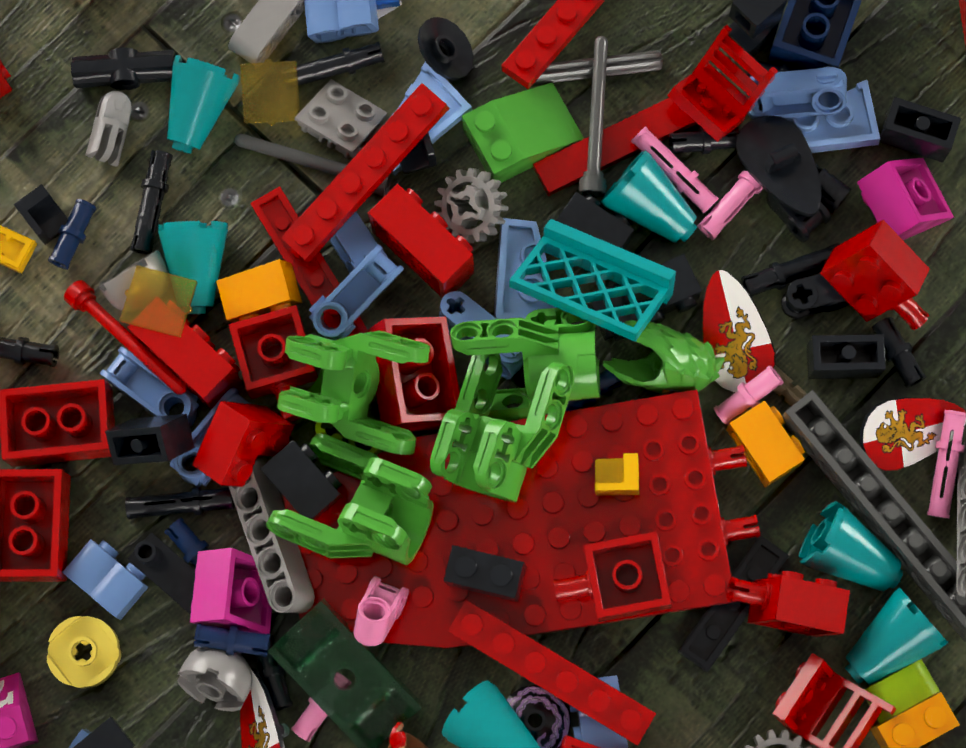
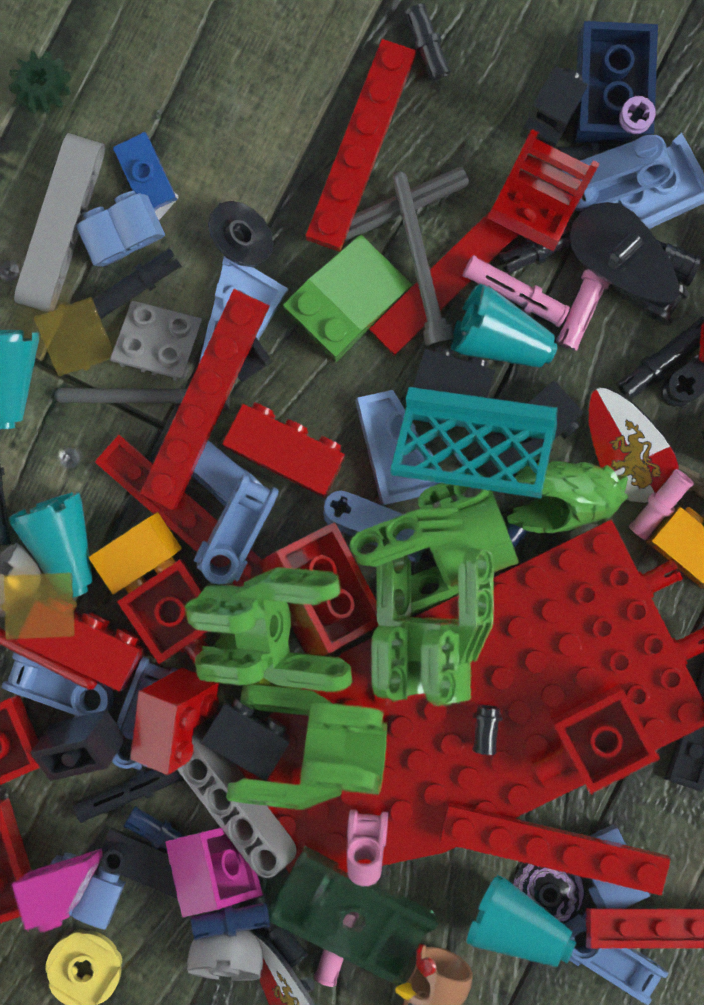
camera: 25 degrees left, 10 degrees up
light grey gear [434,168,509,243] -> none
black brick [444,545,527,602] -> none
yellow panel [595,453,639,496] -> none
none -> dark pink slope [12,849,103,932]
none -> black pin [473,705,503,755]
none -> lavender bush [619,96,655,134]

